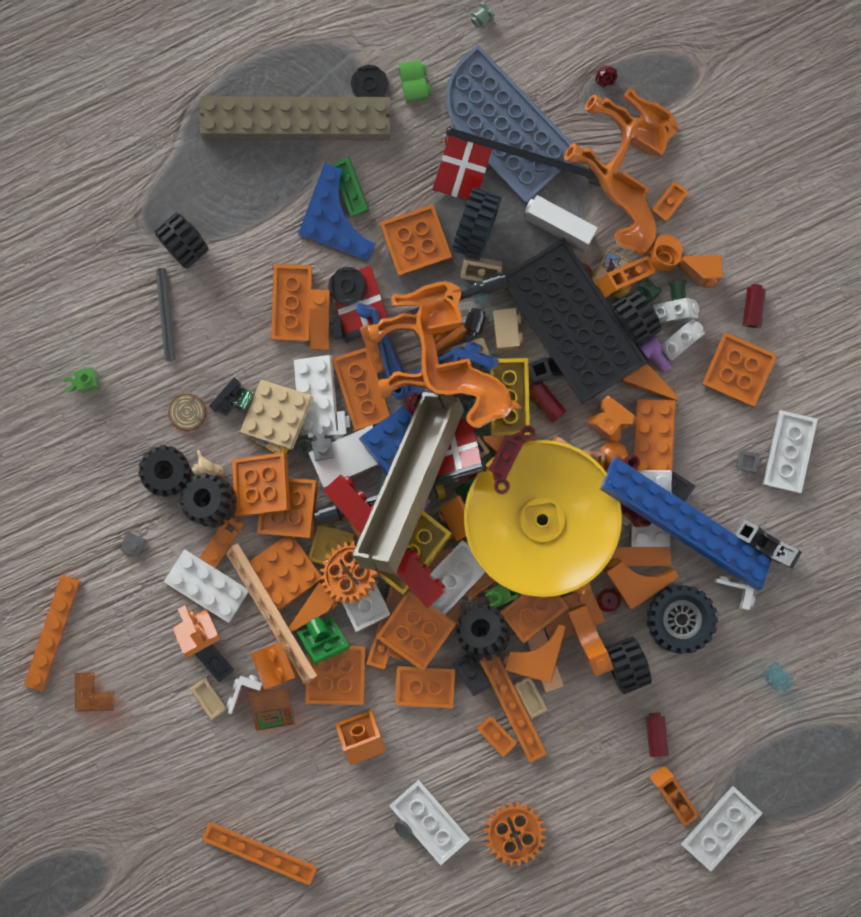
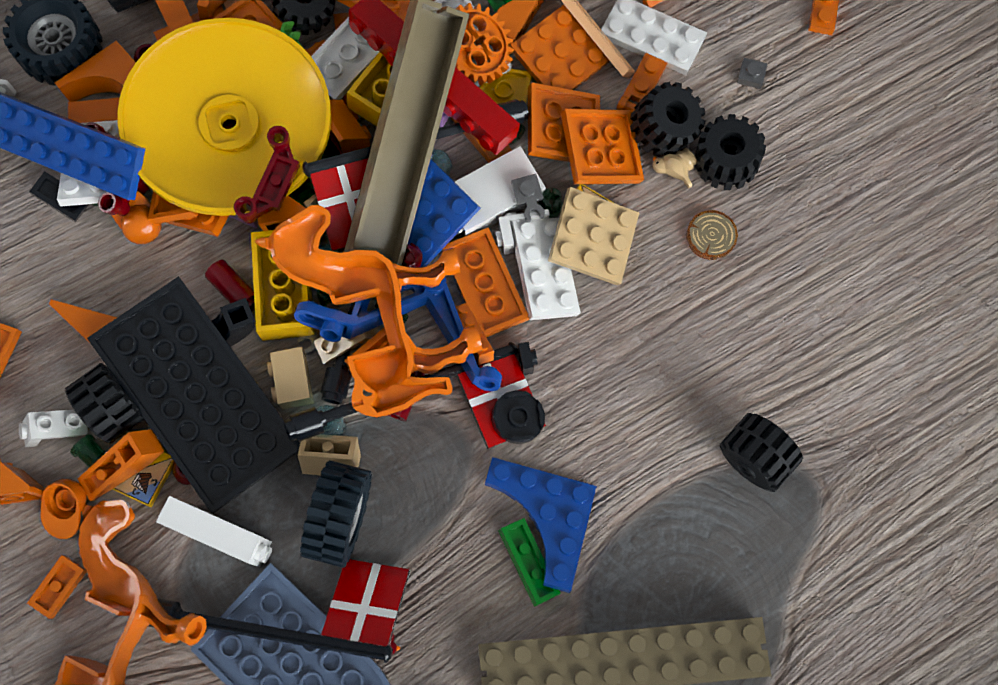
camera: 175 degrees right, 10 degrees down
bright green brick [63,367,100,393] -> none
dark grey axle [156,268,176,361] -> none
black hinge [209,377,242,416] -> none
clear green bush [231,388,254,413] -> none
orange plate [271,264,312,342] -> none
orange slope [310,290,330,350] -> none
orange plate [380,204,452,277] -> none
orange piece [586,396,636,442] -> none
orange plate [634,399,676,471] -> none
medium lavender pin [637,336,672,373] -> none
white bracket [662,319,705,361] -> none
clear green bush [668,280,687,301] -> none

